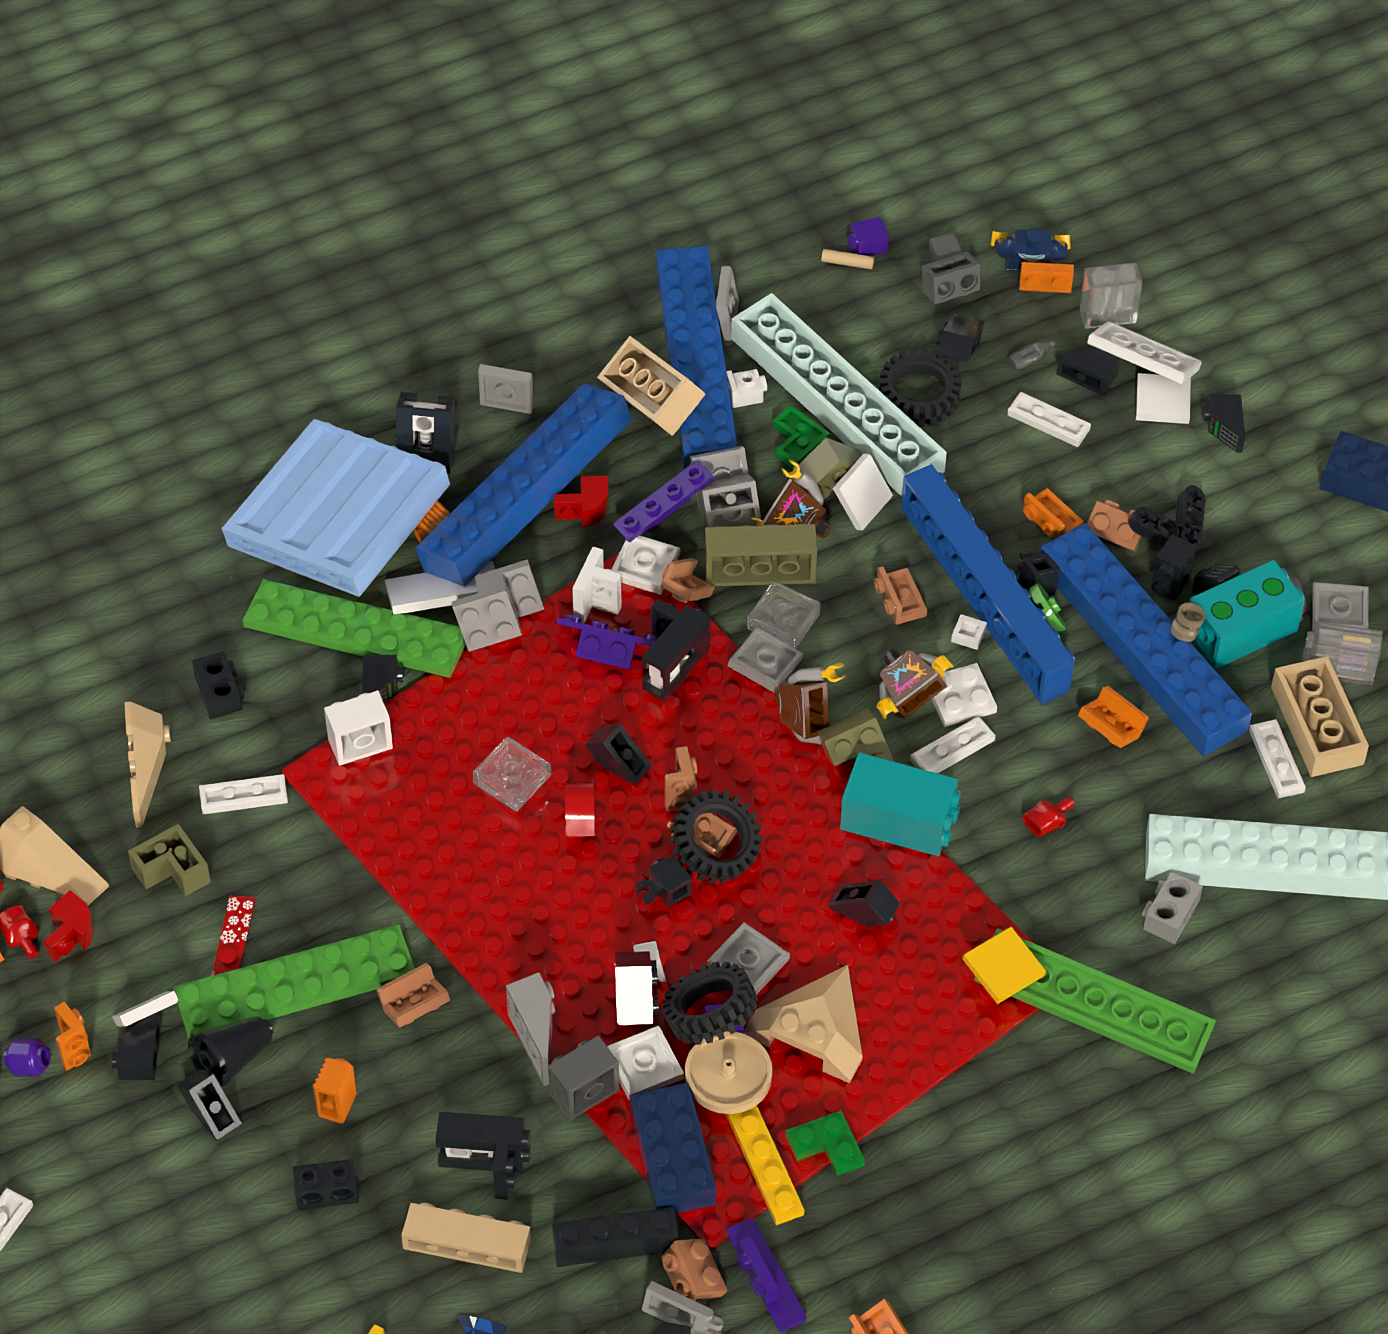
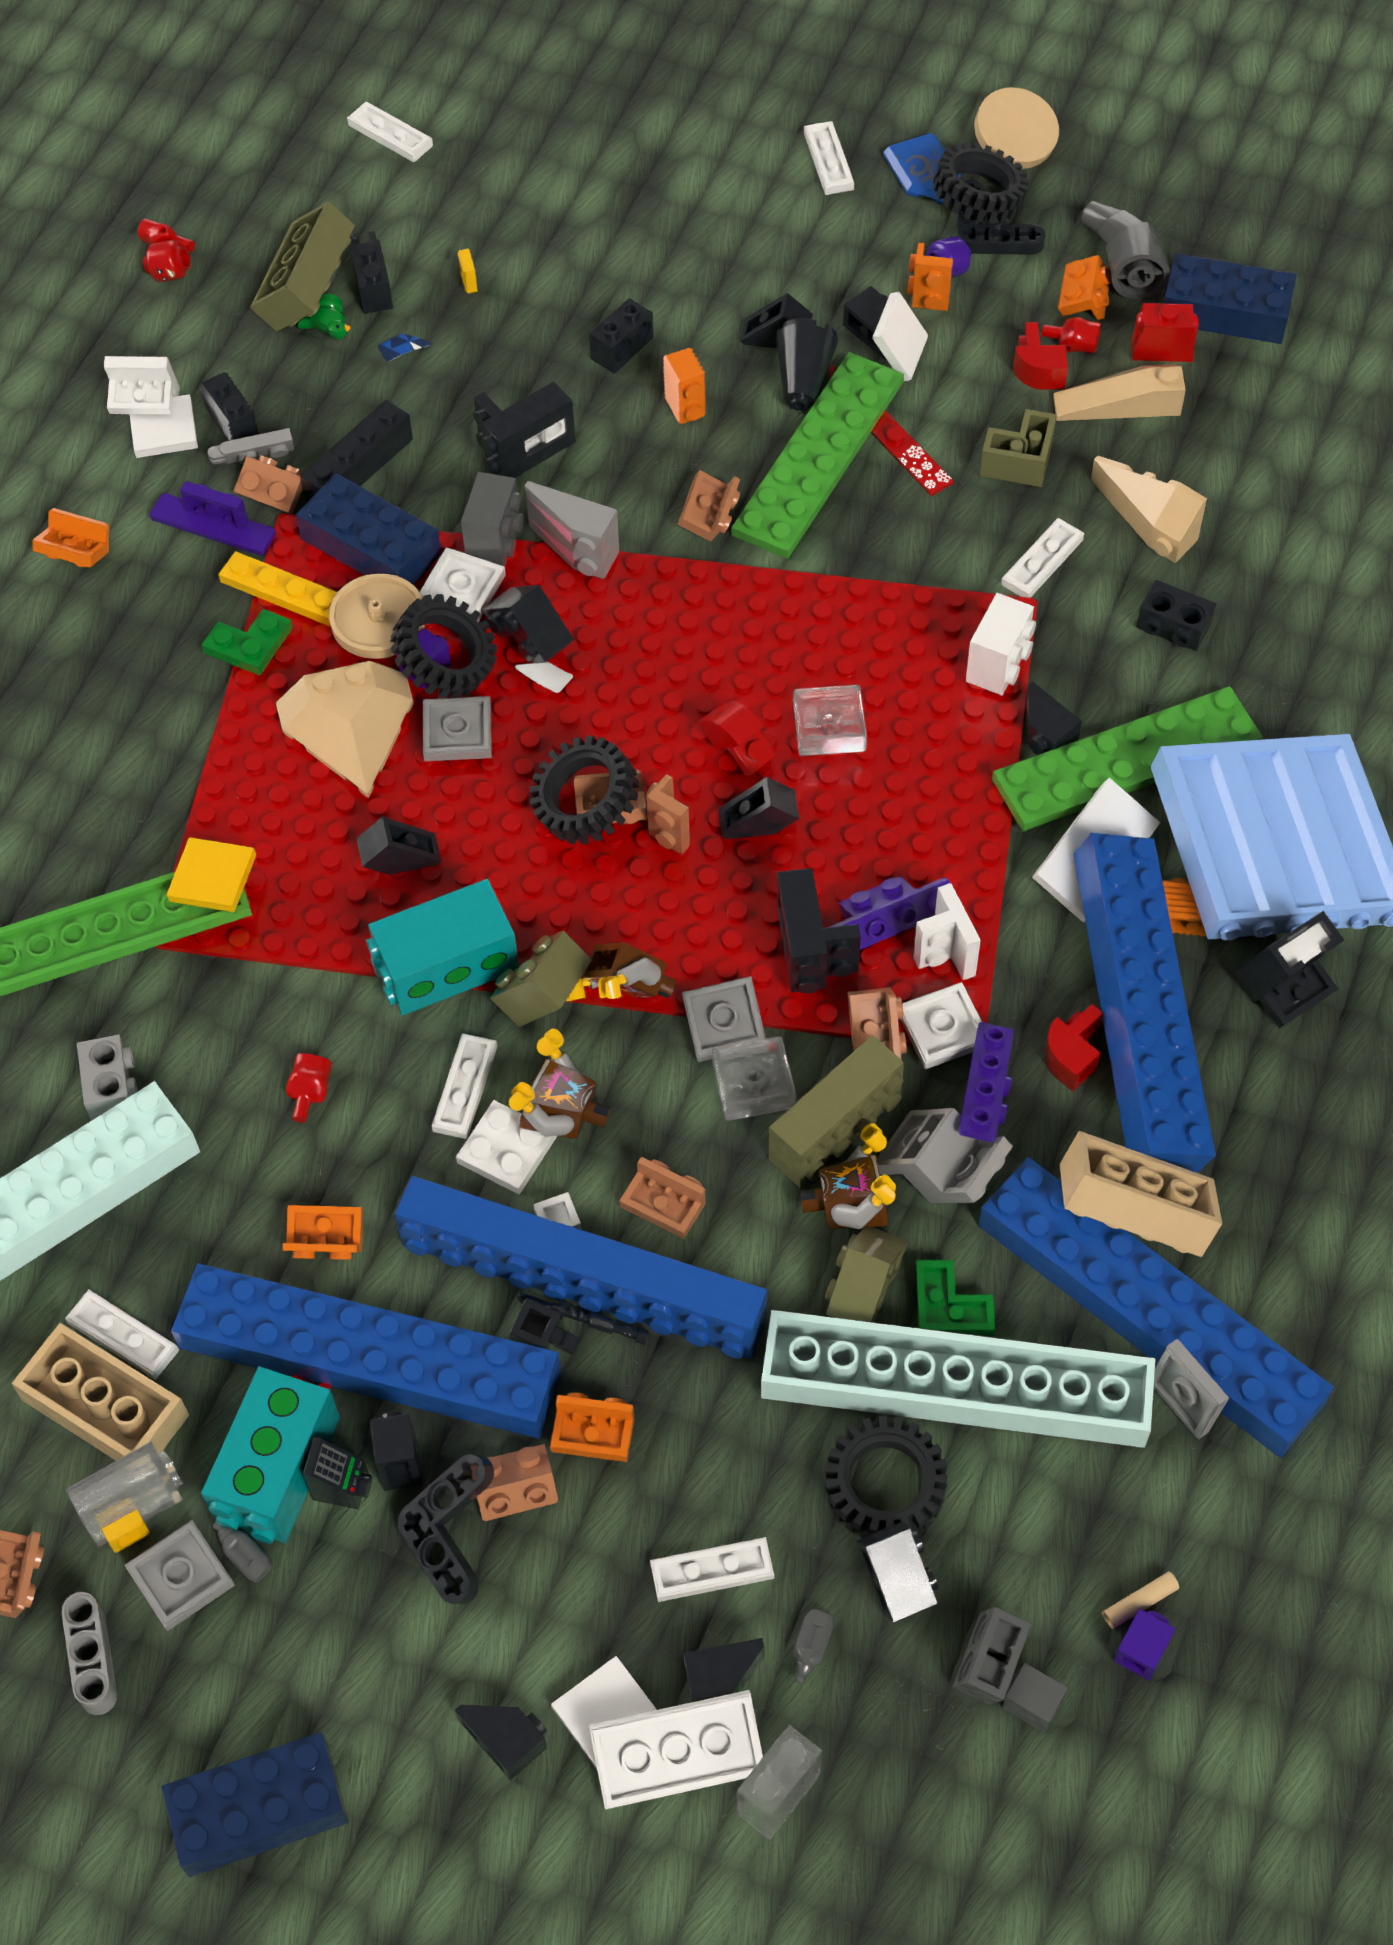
camera: 140 degrees right, 5 degrees up
tan brick [401,1203,531,1273] -> none
light grey bracket [452,559,544,652] -> none
light grey plate [478,364,534,414] -> none
black brick [635,854,692,907] -> none
white brick [726,369,767,408] -> none
white tile [833,454,893,530] -> none
dark blue torso [991,228,1070,271] -> none
orange bracket [1019,262,1074,293] -> none
bright green plate [1029,583,1067,634] -> none
dark tan wheel [1170,603,1206,642] -> none

